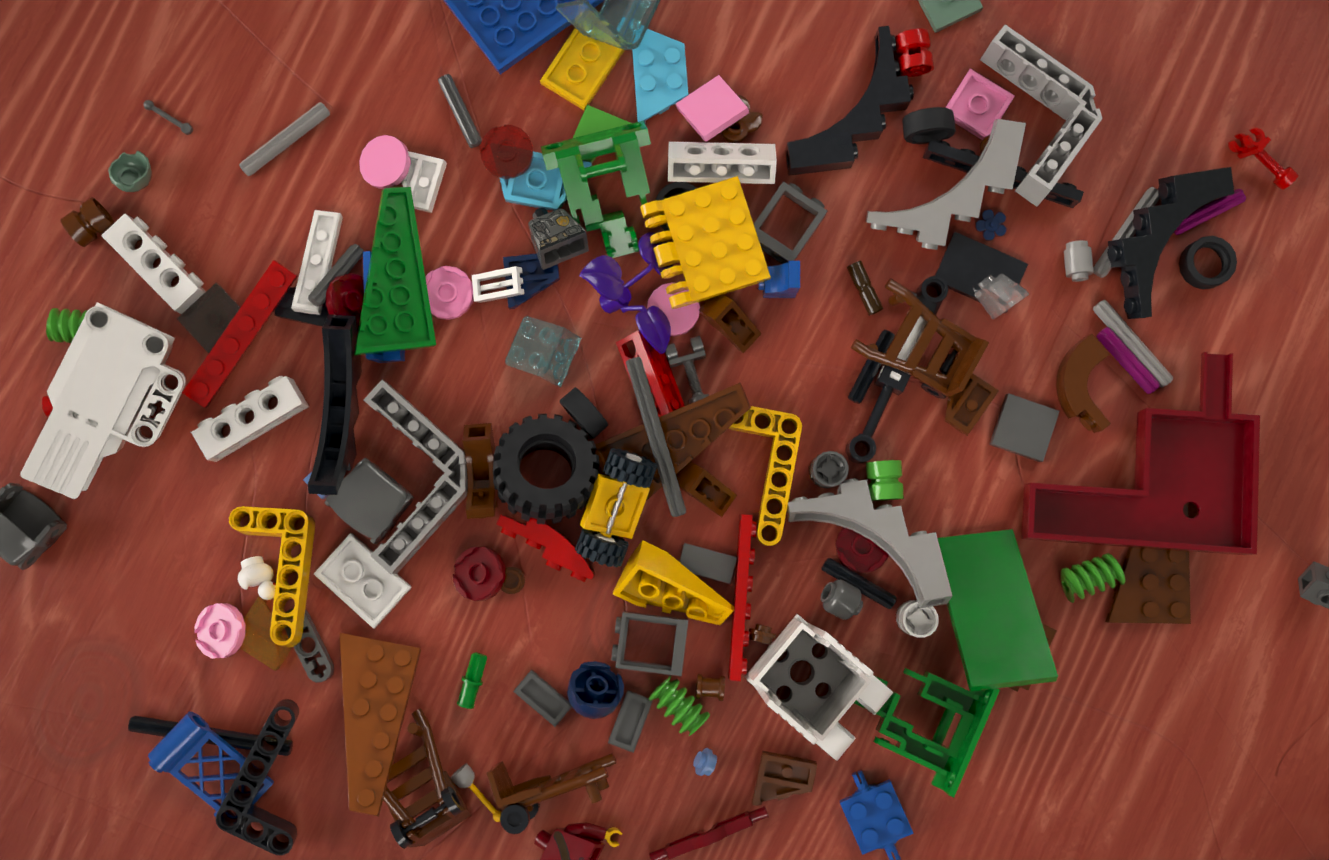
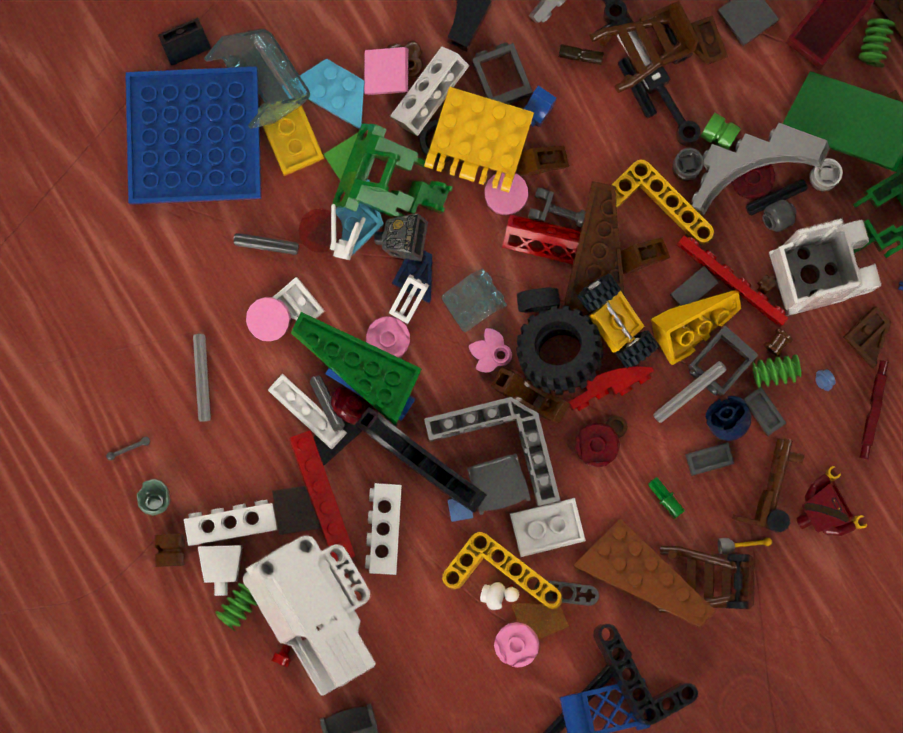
camera: 60 degrees left, 0 degrees up
dark purple plant [579,232,673,354] -> none
dark grey axle [626,357,686,517] -> none
none -> white torso [198,545,243,596]
none -> white plant [330,204,366,260]
none -> bright pink plate [469,328,512,373]
none -> light grey axle [653,361,726,423]

